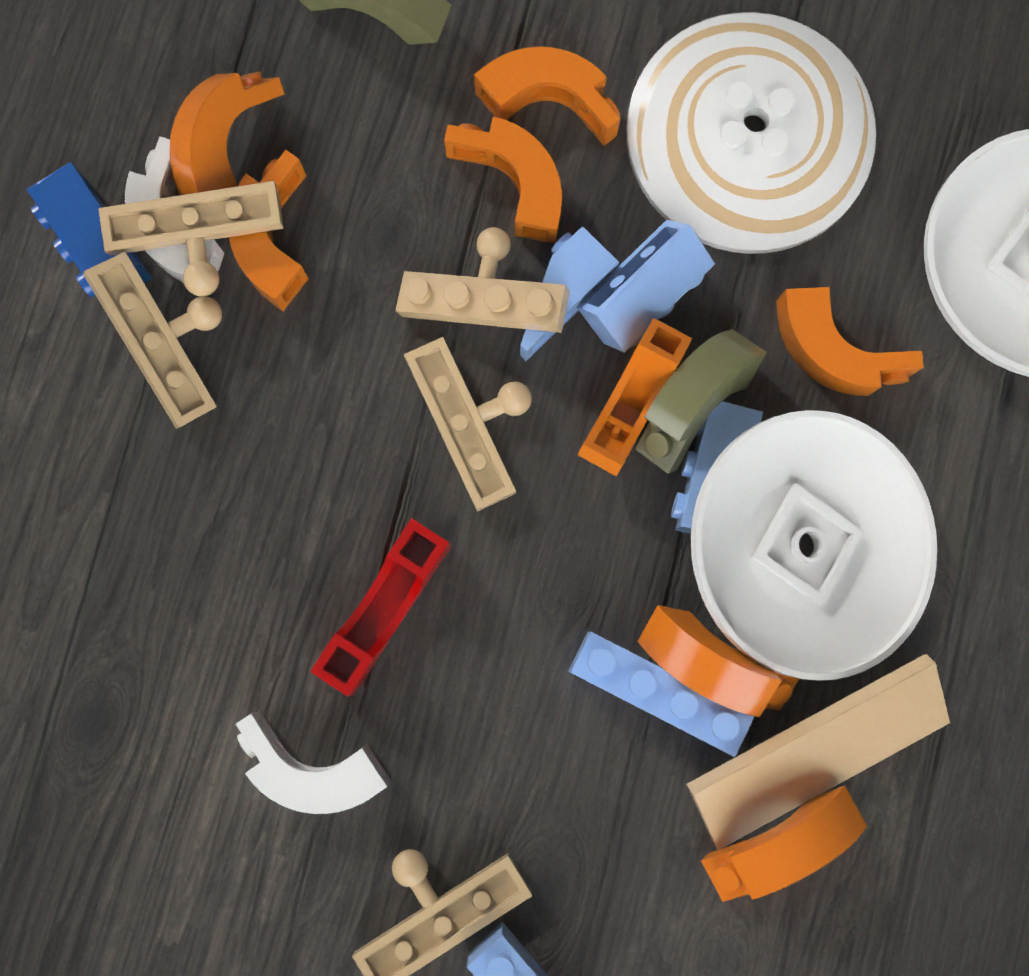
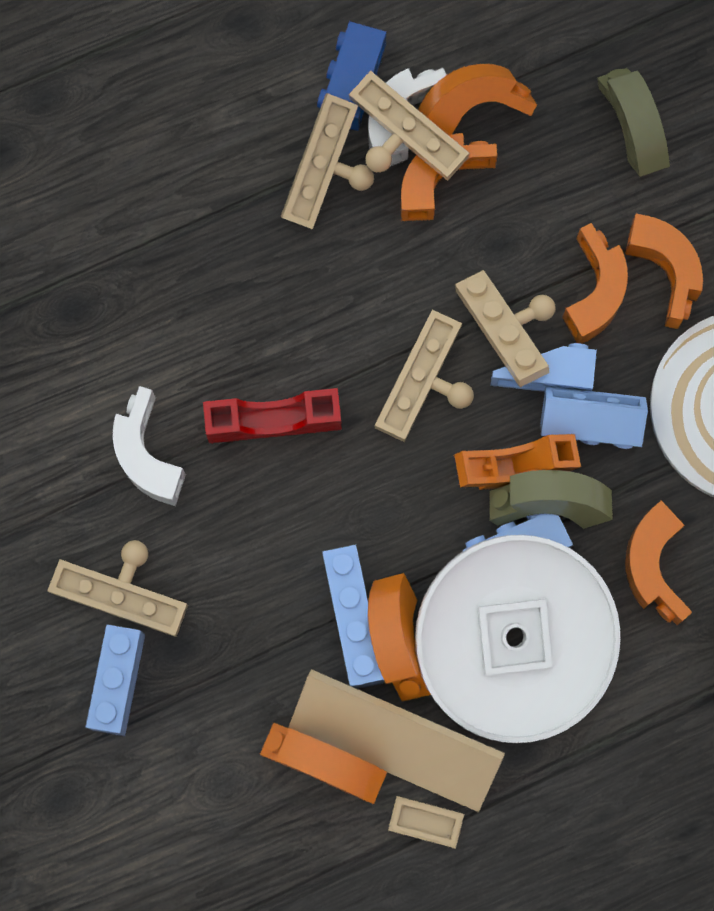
camera: 55 degrees right, 5 degrees down
none -> tan tile [388,796,464,848]

